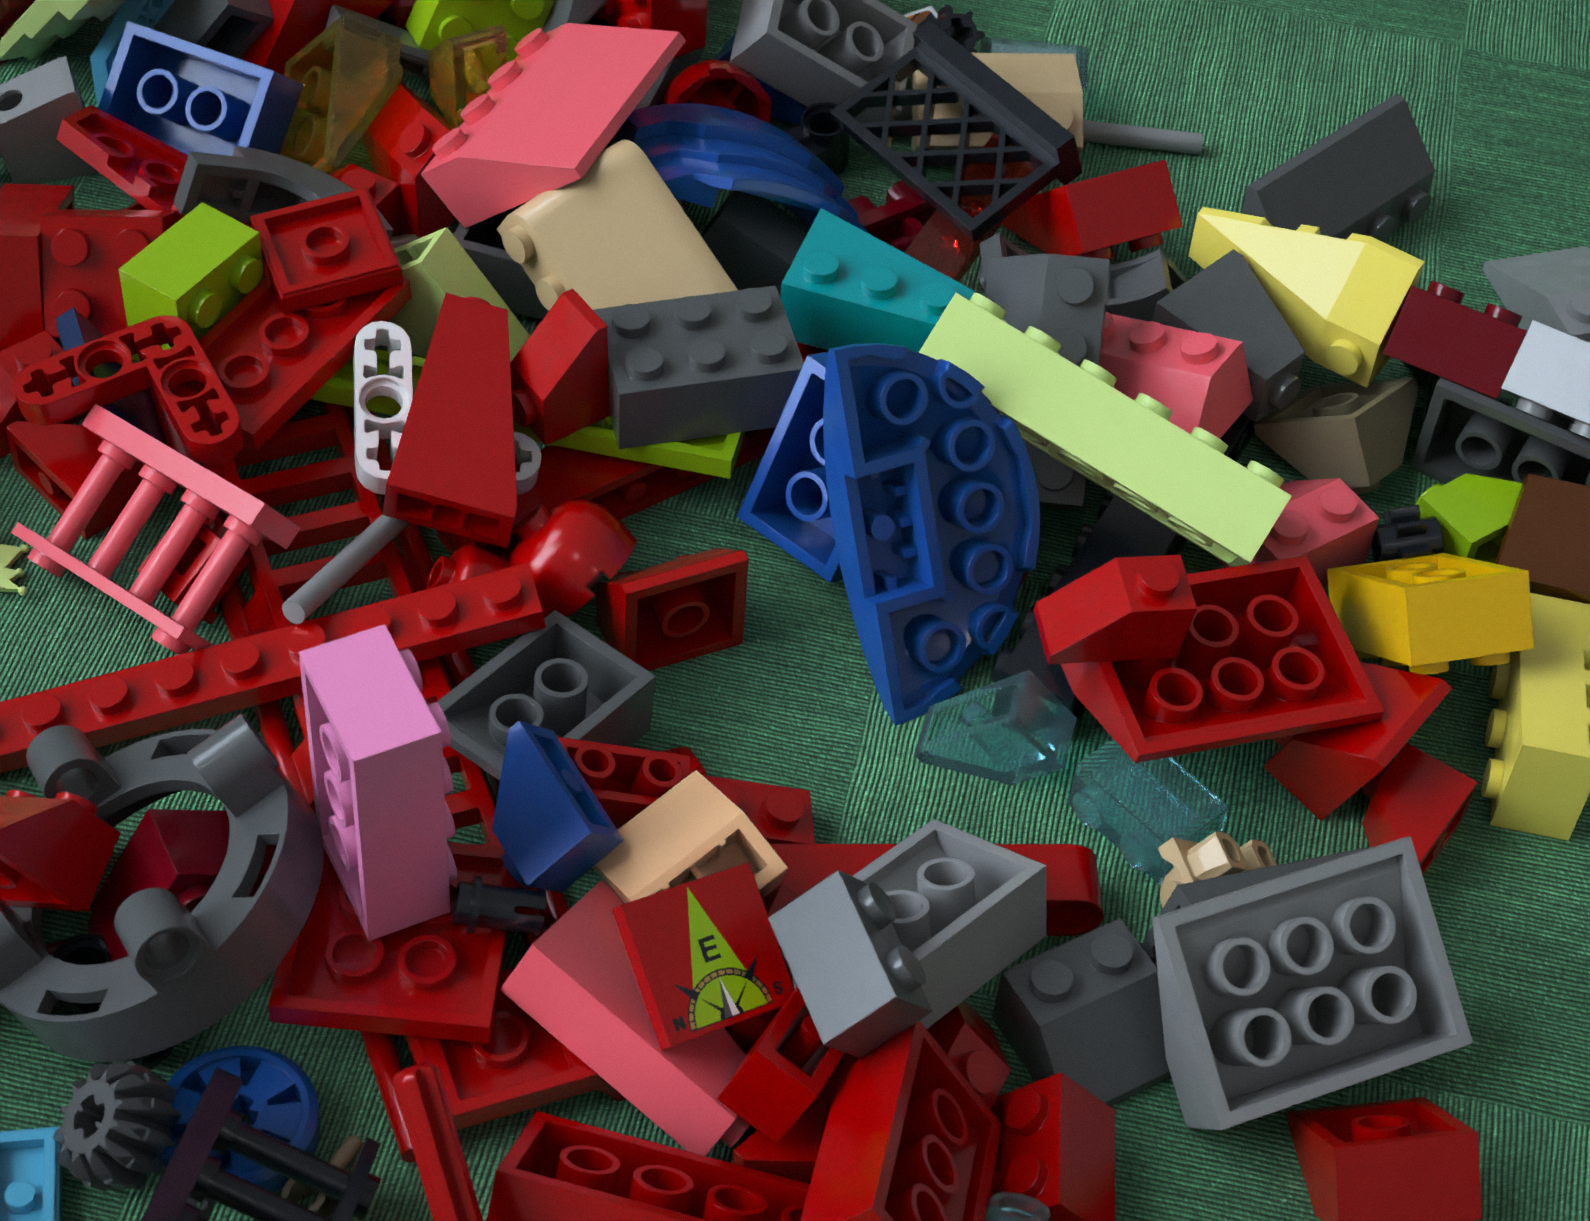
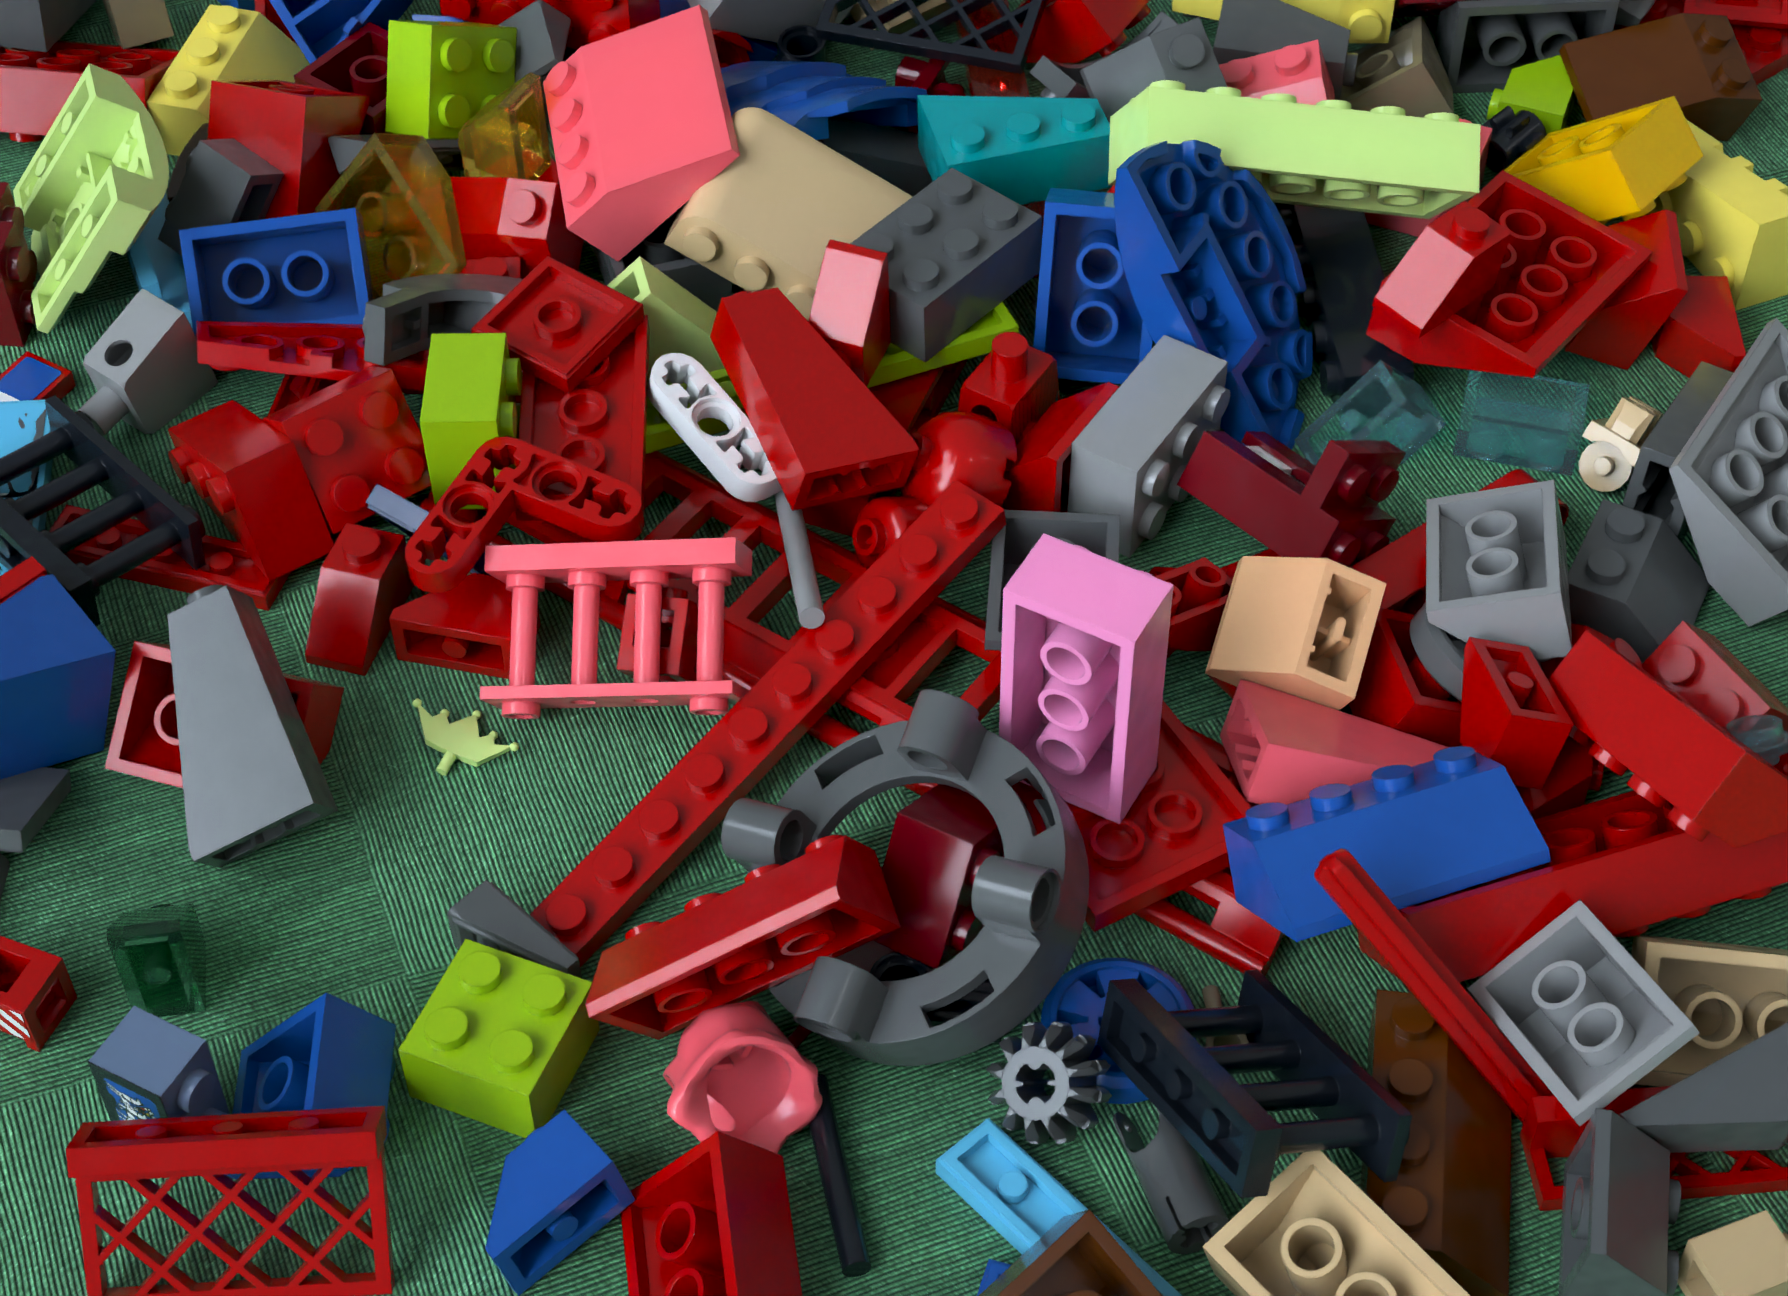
camera: 30 degrees left, 0 degrees up
black pin [452,875,546,937] -> none
blue slope [492,721,624,893] -> none
red tile [612,862,794,1050] -> none
piece [768,870,933,1058] -> none
none -> red torso [958,332,1060,446]
none -> light grey brick [1067,335,1230,558]
none -> dark red brick [1177,431,1406,568]
none -> blue slope [1223,746,1551,942]

